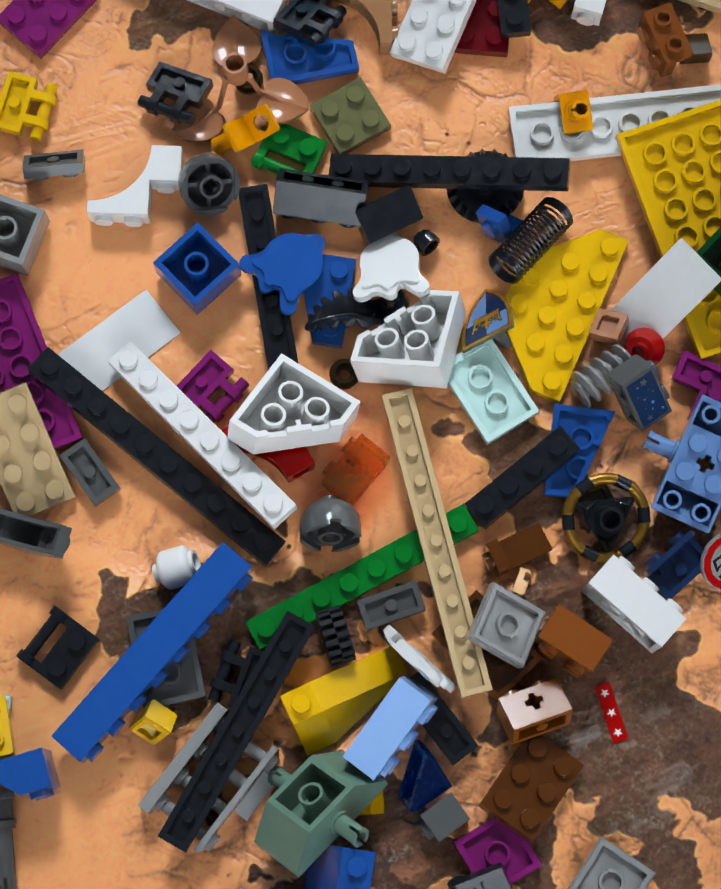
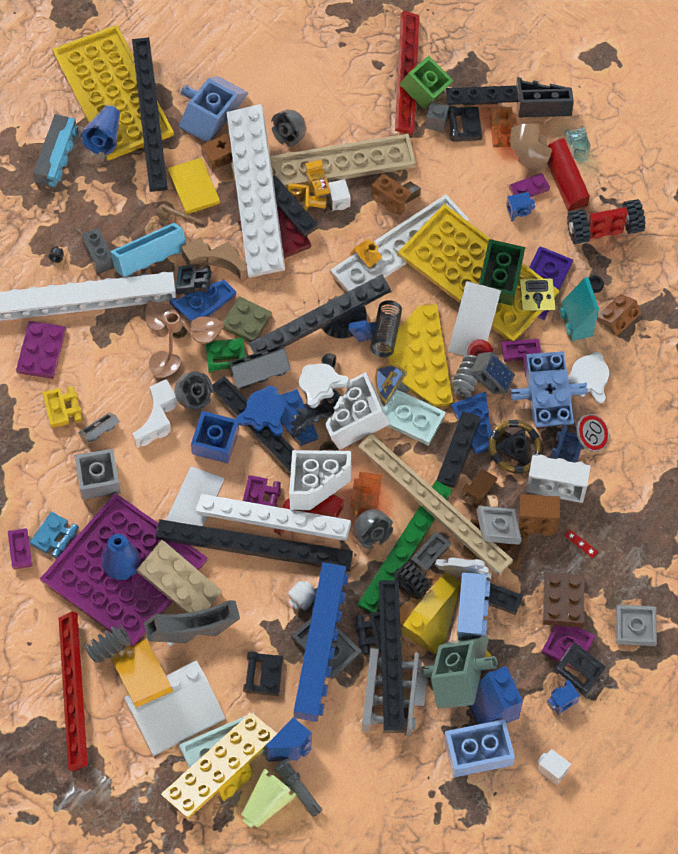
camera: 30 degrees left, 15 degrees down
dark grey plate [59,438,121,507] -> none
yellow slope [129,699,177,745] -> none
black plate [137,61,214,125] -> none
light orange bracket [211,103,280,155] -> none
black panel [355,185,424,244] -> none
clear blue slope [398,740,452,813] -> none
dark grey brick [418,793,470,842] -> none
brick [497,678,573,745] -> none
nougat plate [588,308,629,345] -> none

